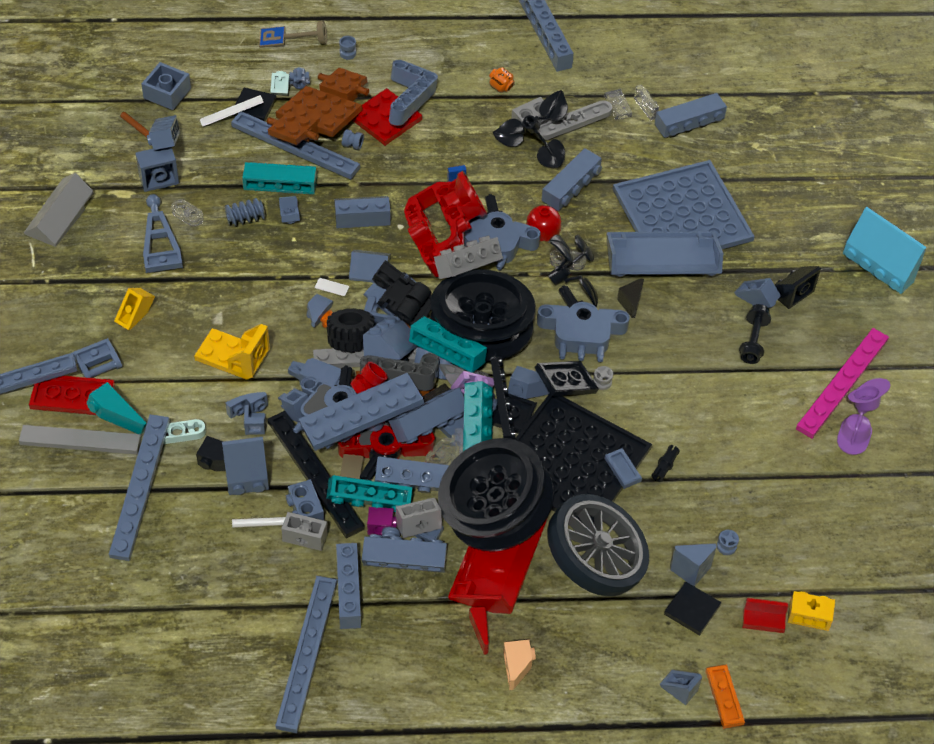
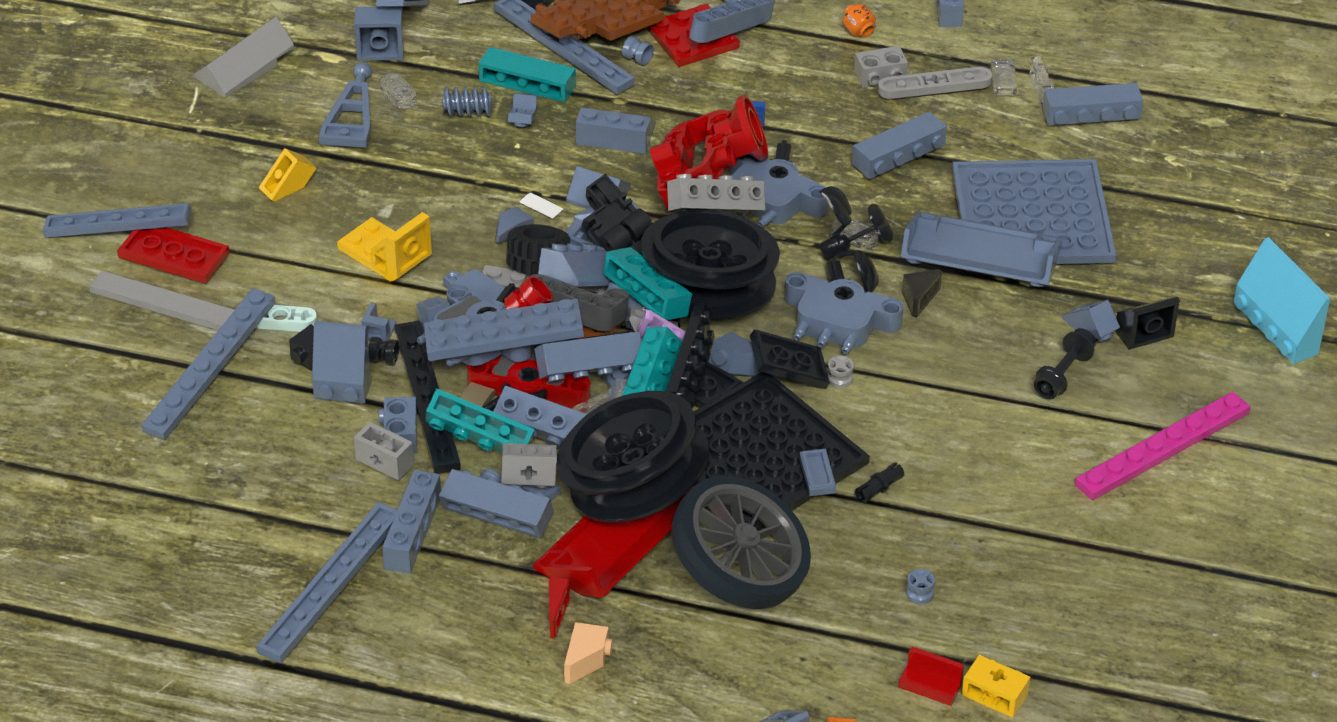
camera: 20 degrees right, 10 degrees down
sand blue plate [72,338,122,378] -> none
teal slope [86,382,147,434] -> none
sand blue slope [225,392,268,419] -> none
white bar [232,517,286,528] -> none
magenta brick [367,507,397,536] -> none
black plant [493,90,568,168] -> none
red cylinder [526,205,562,241] -> none
black tile [664,582,721,636] -> none
sand blue slope [670,544,716,586] -> none
medium lavender piece [837,412,872,455] -> none
medium lavender piece [848,378,891,414] -> none
none -> black wheel [368,337,399,365]

